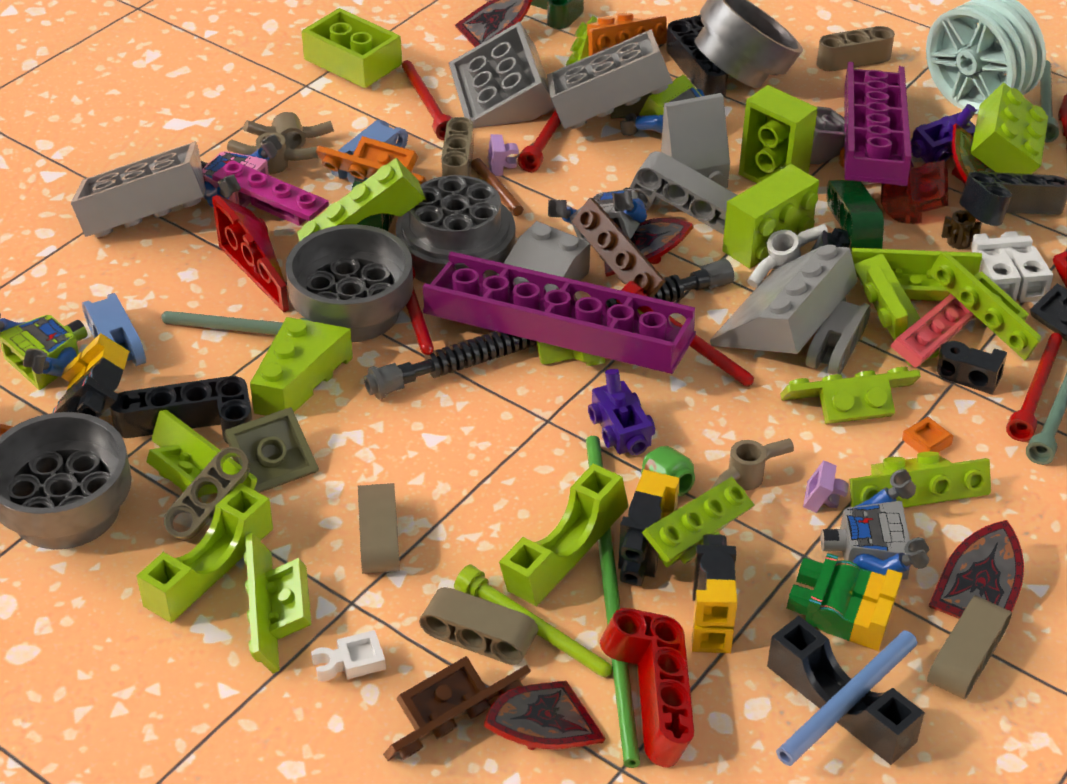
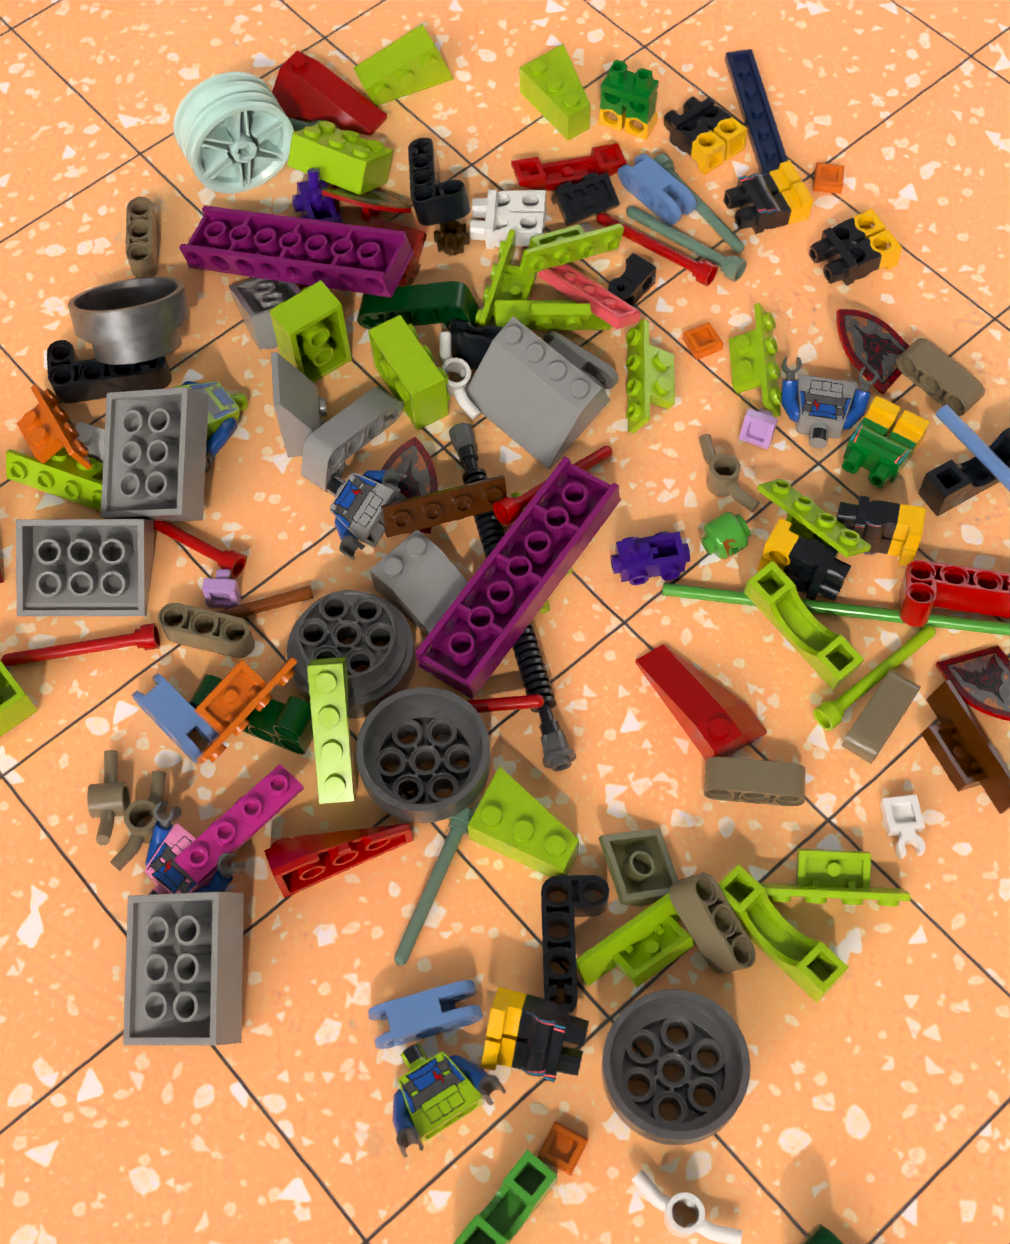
camera: 75 degrees left, 20 degrees up
none -> red wedge [635,644,767,760]

